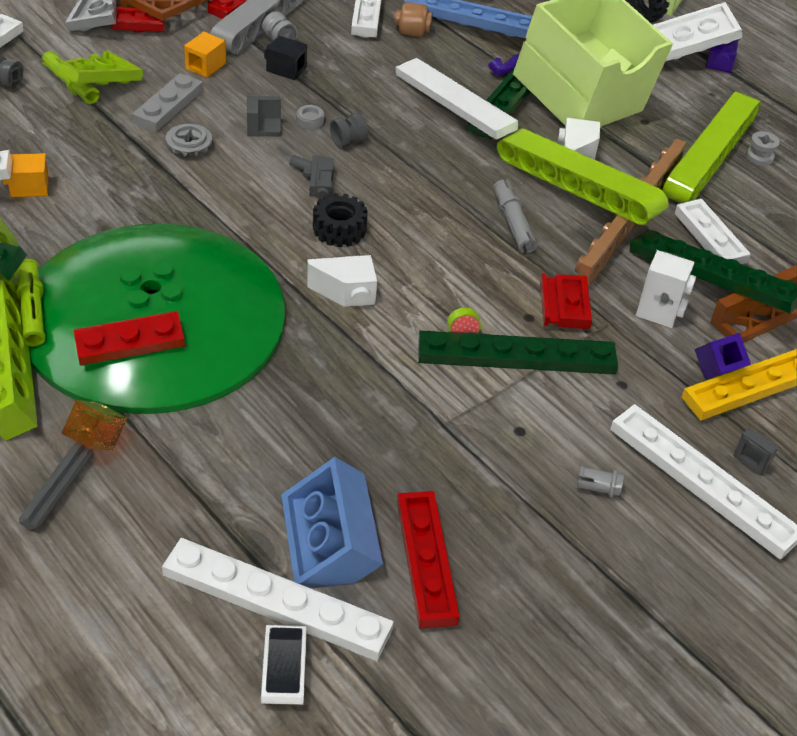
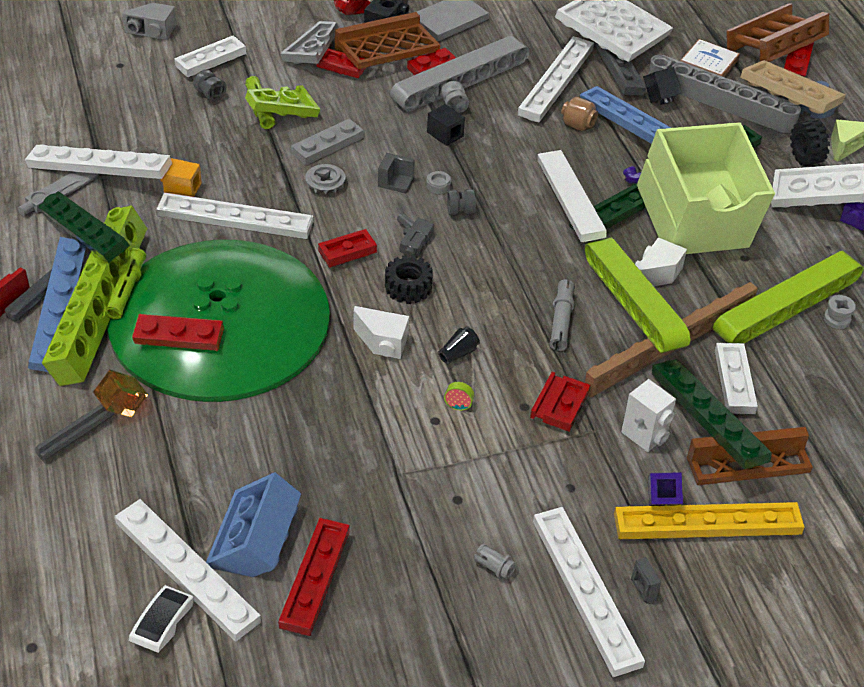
camera: 25 degrees right, 0 degrees up
light orange brick [184,31,226,78] -> none
dark green plate [418,330,618,375] -> none
none -> white tile [156,193,313,239]
none -> red plate [318,229,377,267]
none -> black cone [438,326,480,365]

